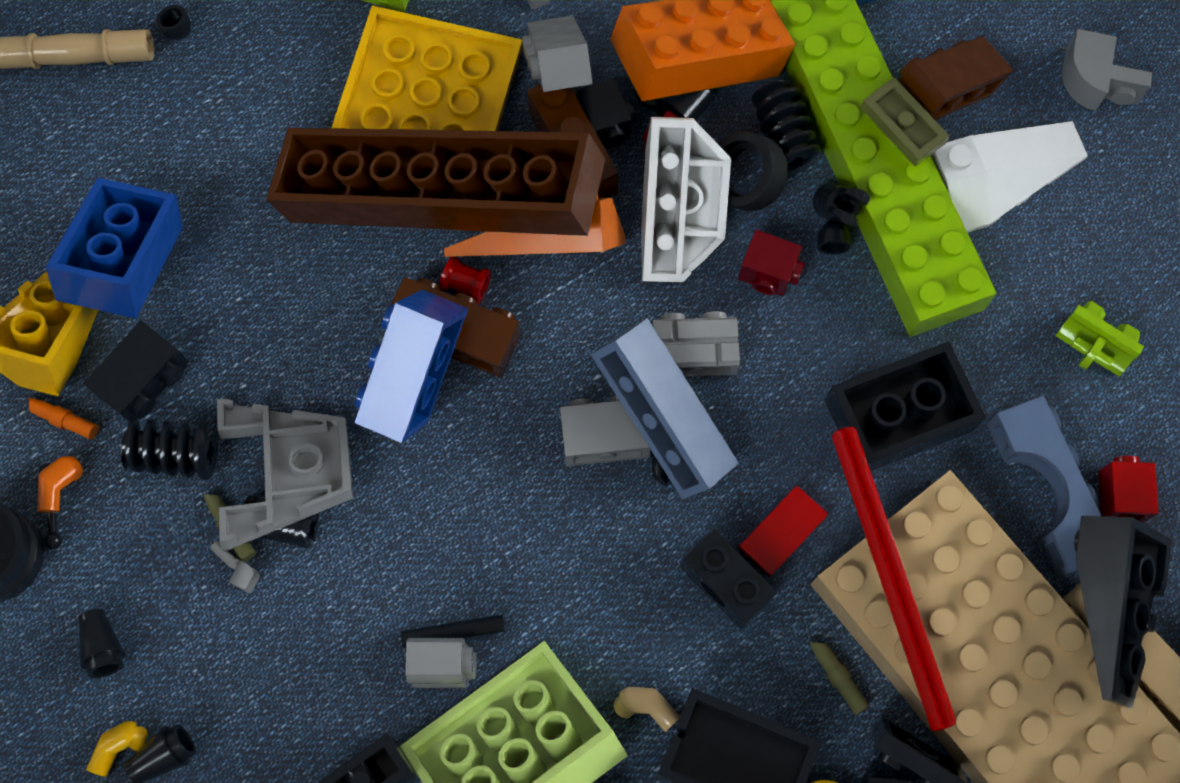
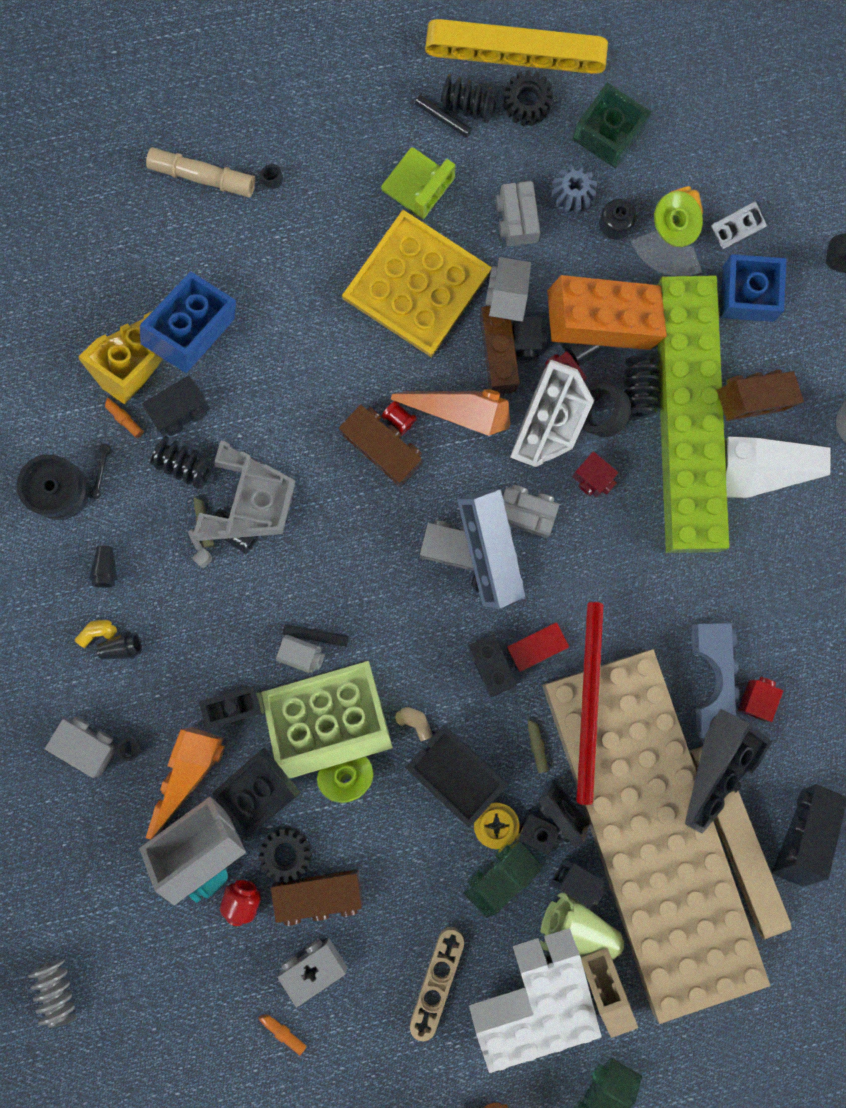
camera: 20 degrees right, 10 degrees up
orange arm [37,456,83,513] -> none
reddish brown brick [266,127,605,236] -> none
brick [354,289,468,443] -> none
black hinge [813,183,870,226] -> none
black hinge [817,221,850,255] -> none
black brick [824,341,986,471] -> none
olive plate [861,77,950,167] -> none
lime hips [1055,301,1144,377] -> none

